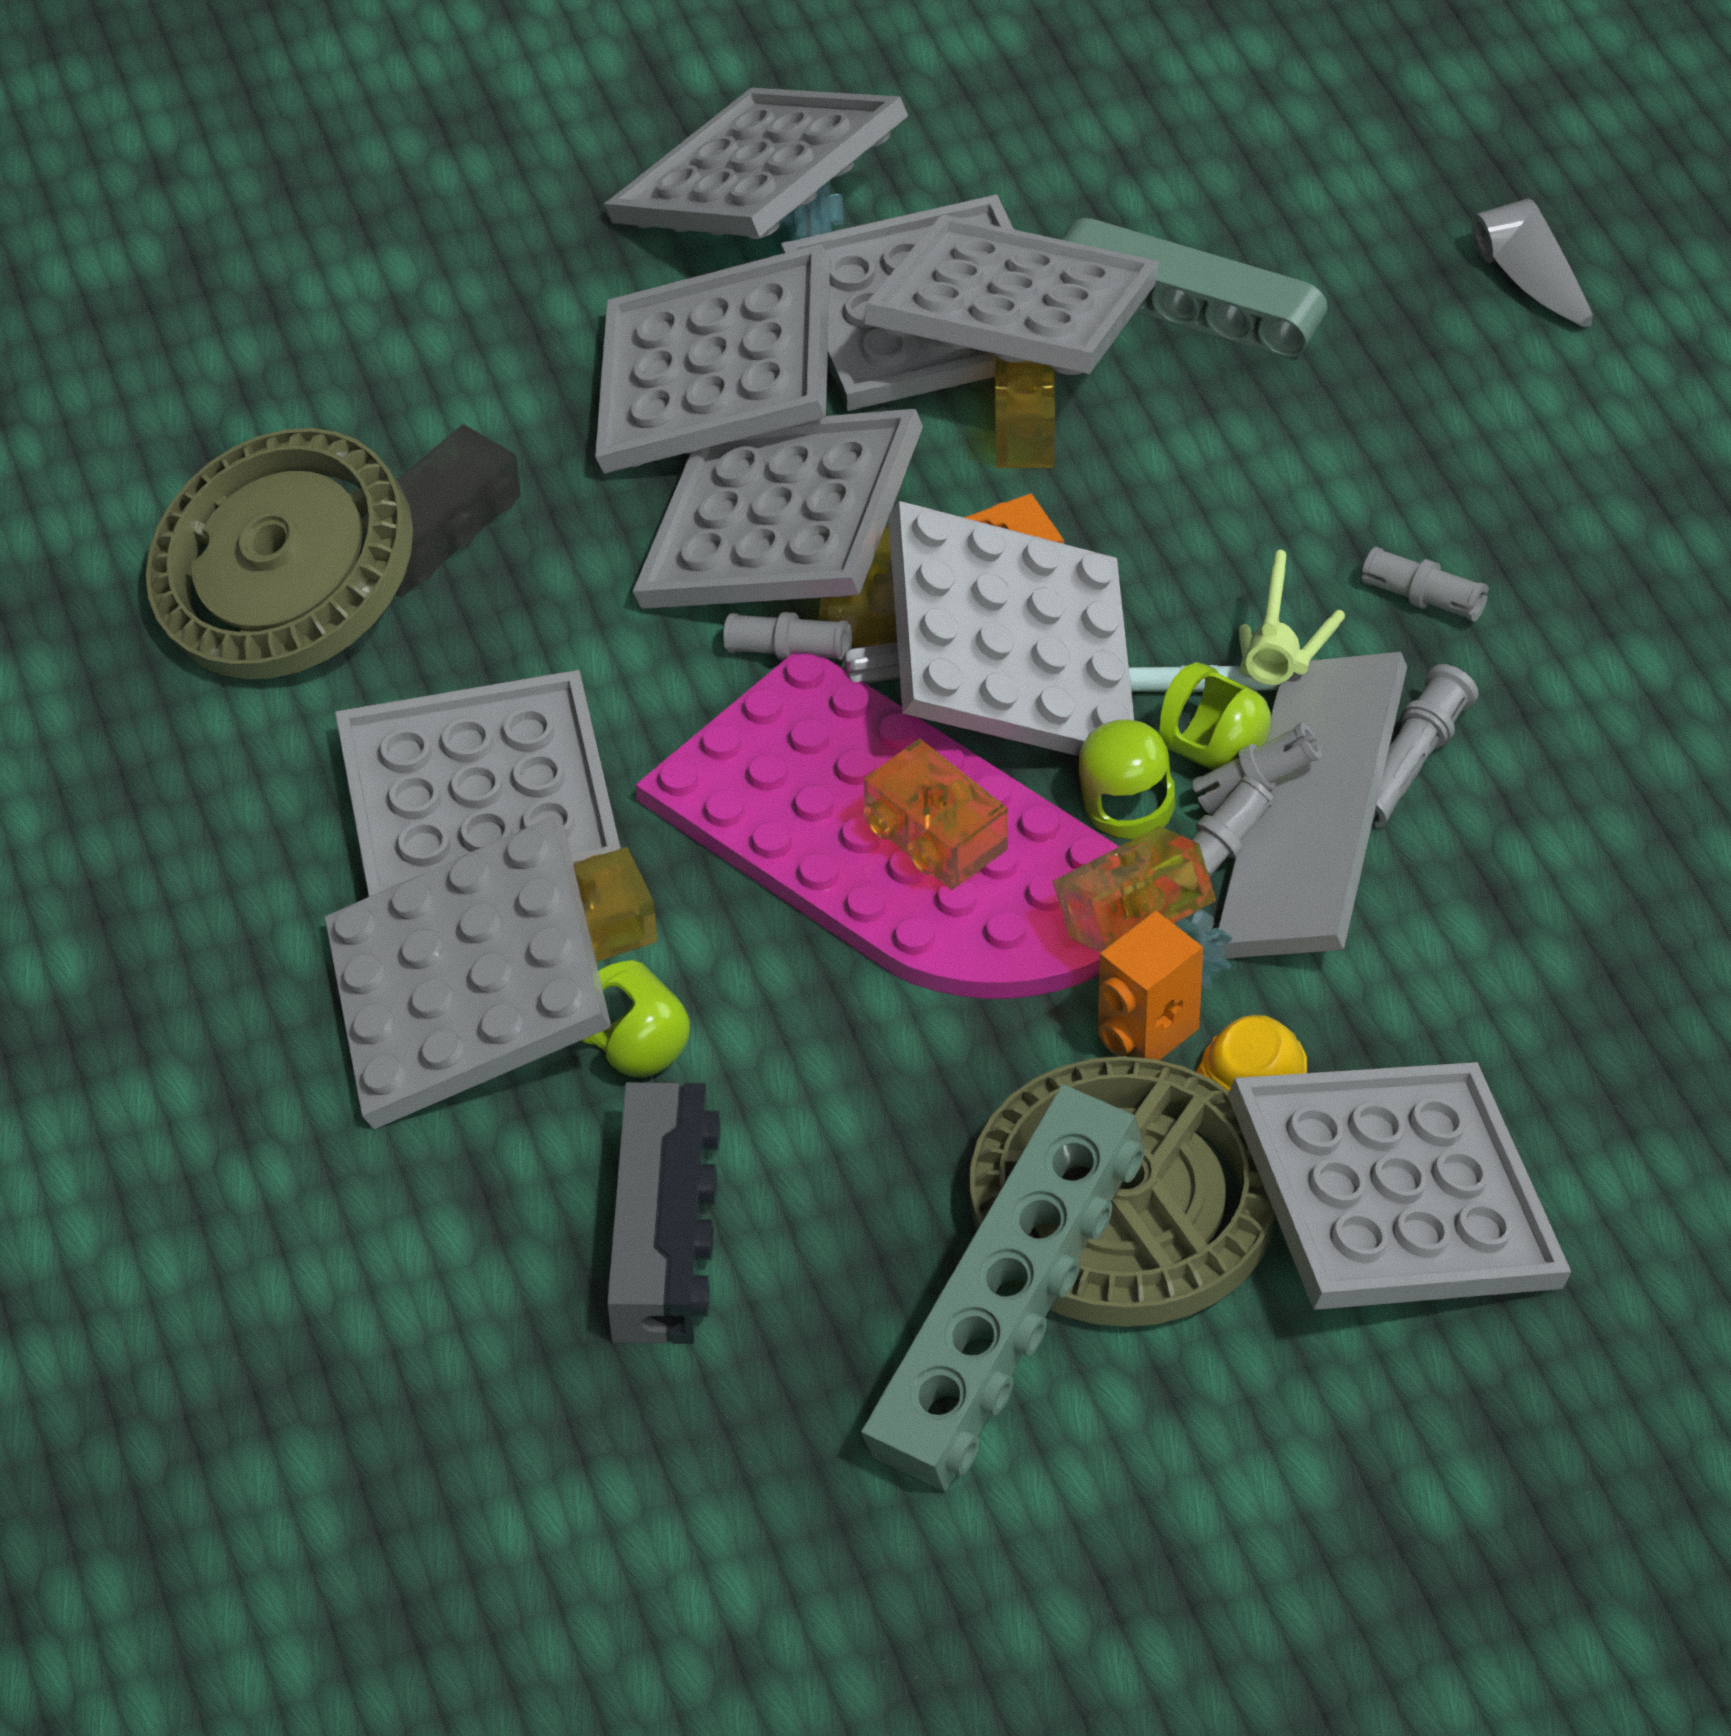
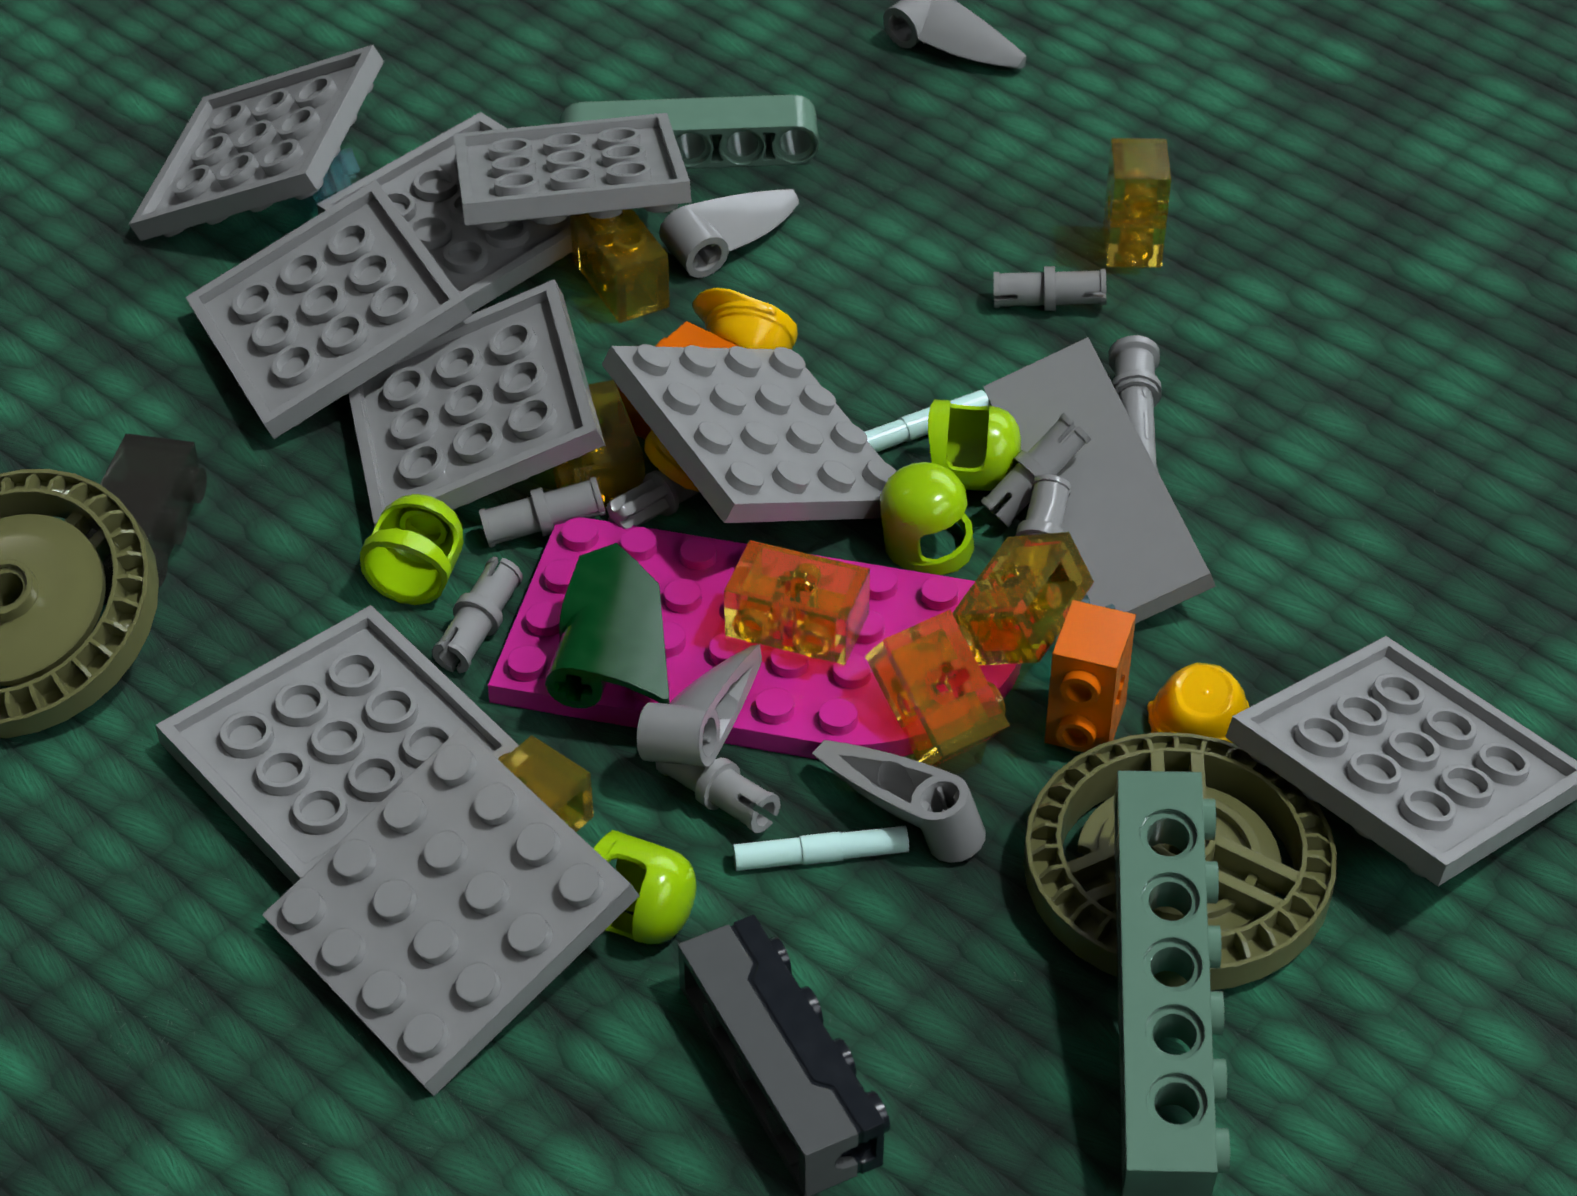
camera: 30 degrees left, 5 degrees down
yellowish green plant [1238,550,1345,685] -> none
none -> lime helmet [360,494,464,605]
none -> light grey pin [432,557,523,673]
none -> dark green panel [545,543,670,708]
none -> light grey piece [637,644,762,767]
none -> light grey pin [656,757,781,833]
none -> light grey piece [659,189,799,278]
none -> yellow hat [692,288,798,349]
none -> light aqua piece [733,826,909,871]
none -> light grey piece [812,740,986,863]
none -> clear yellow brick [865,610,1010,766]
none -> clear yellow brick [1103,138,1171,268]

